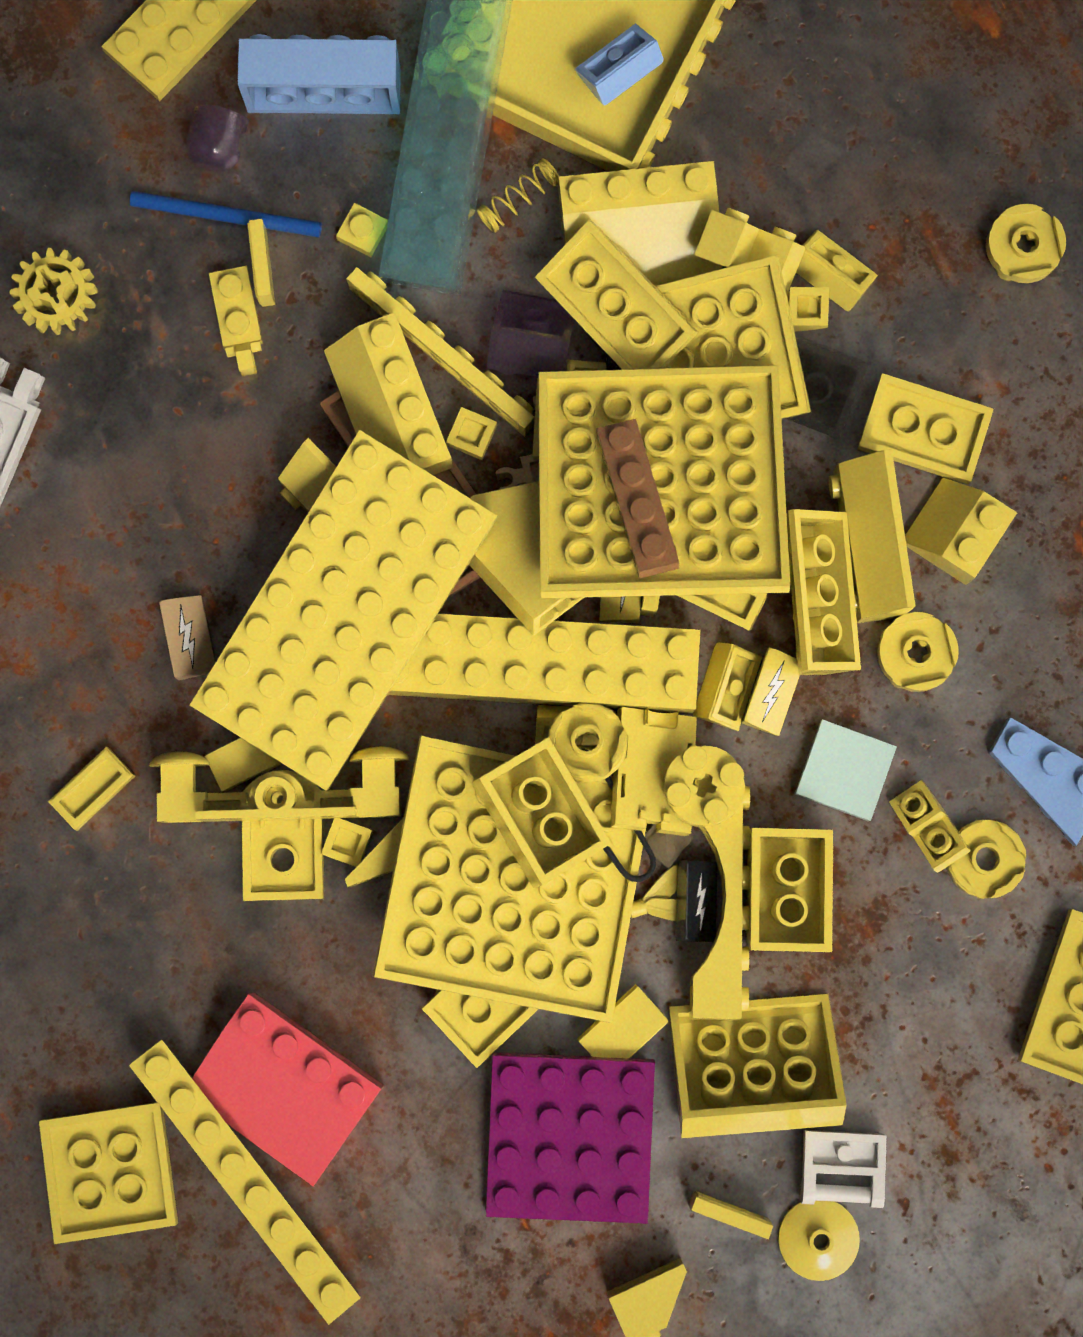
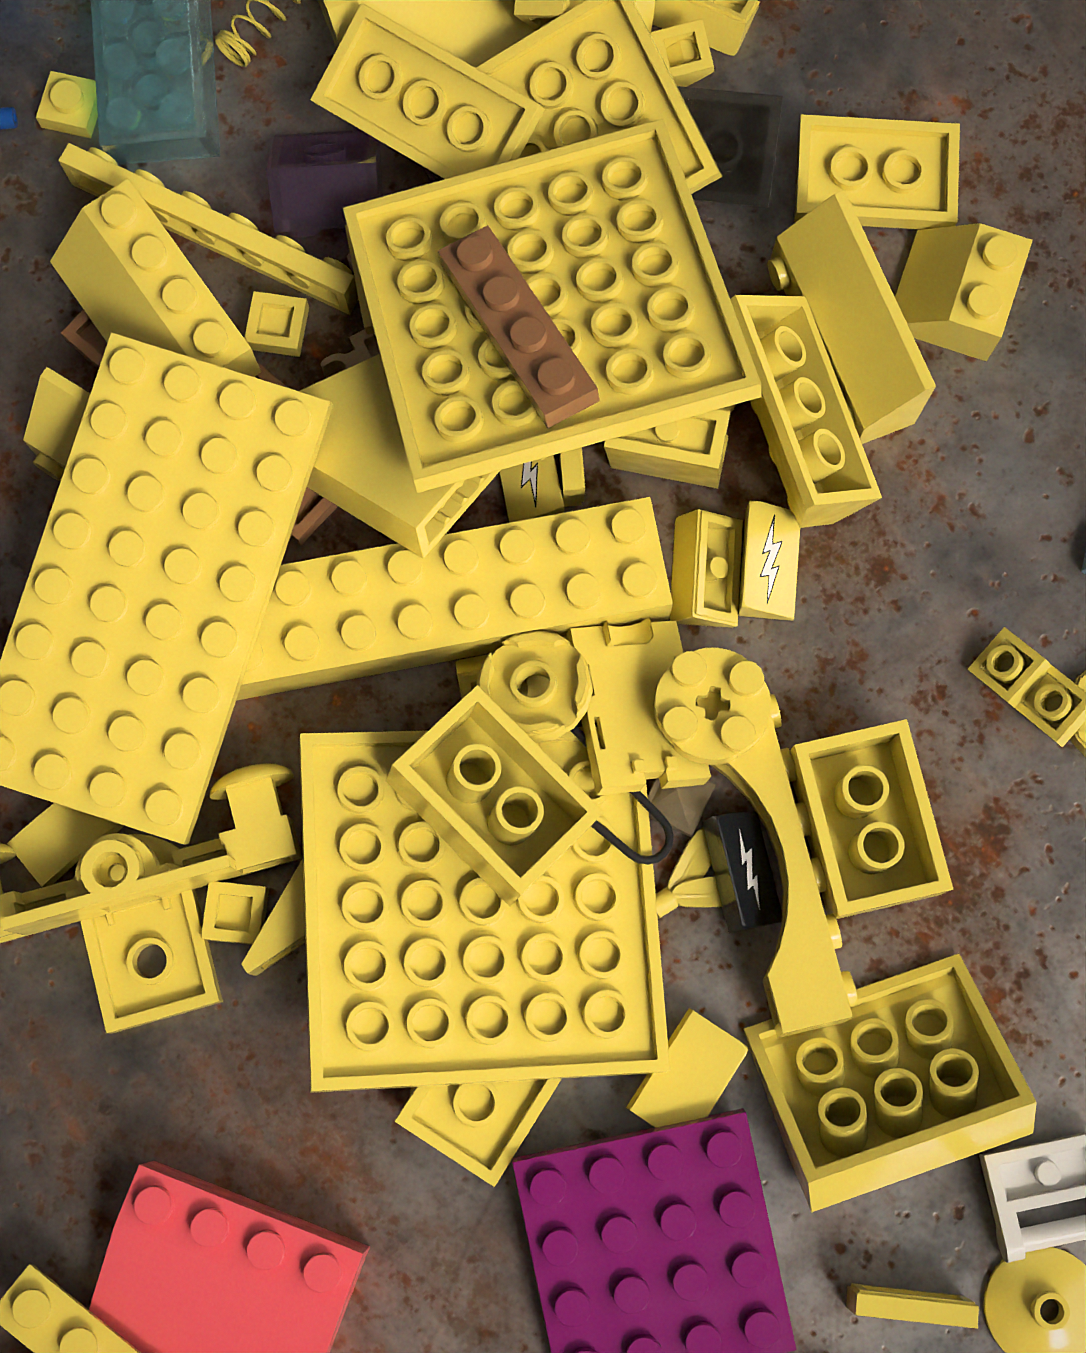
camera: 10 degrees left, 5 degrees down
light aqua tile [795,719,897,822] -> none
light yellow plate [877,612,959,692] -> none

